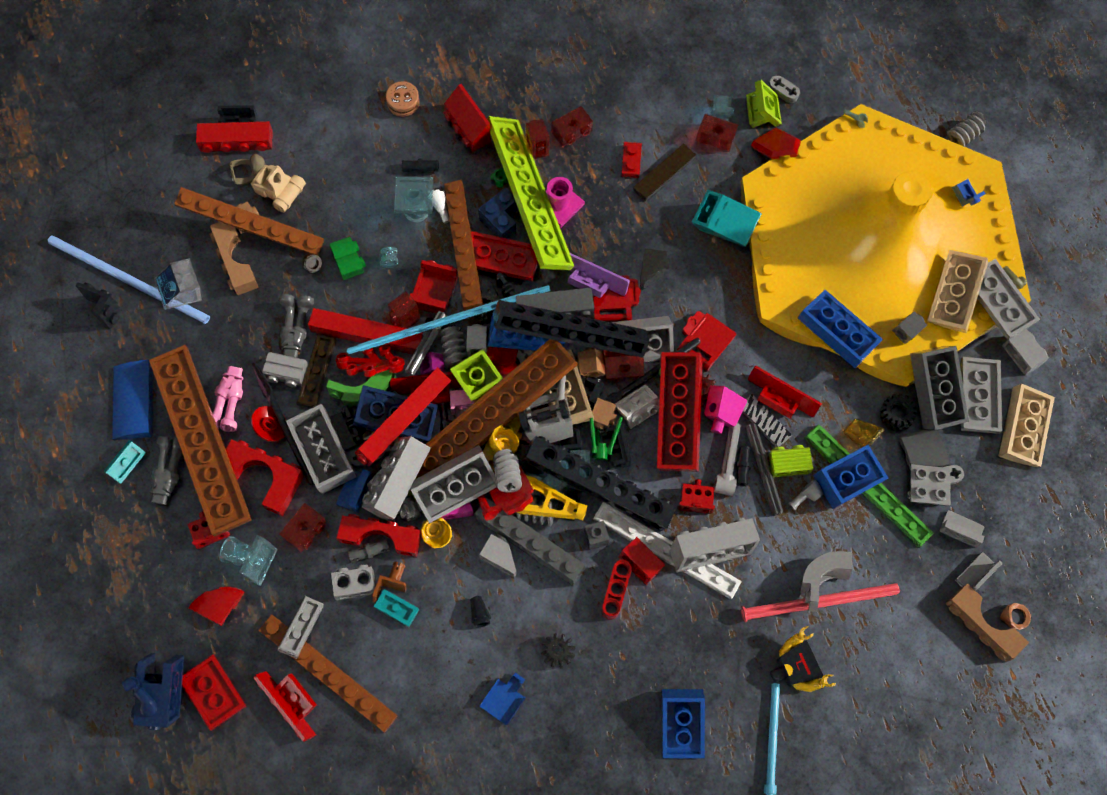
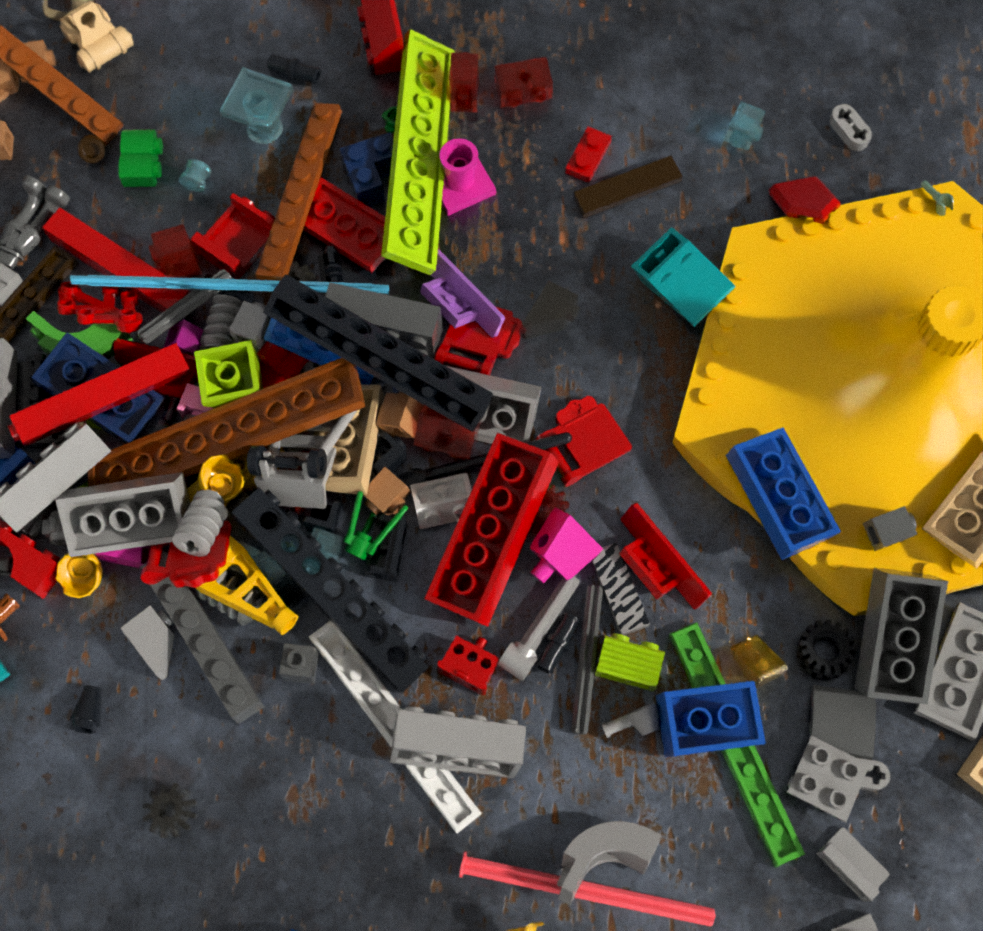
camera: 25 degrees right, 0 degrees up
white cone [427,190,450,223] -> none
blue piece [480,672,526,725] -> none
red beam [602,560,631,620] -> none
red hinge [618,537,665,585] -> none
clear red brick [696,114,738,151] -> none
lime bracket [746,80,782,128] -> none

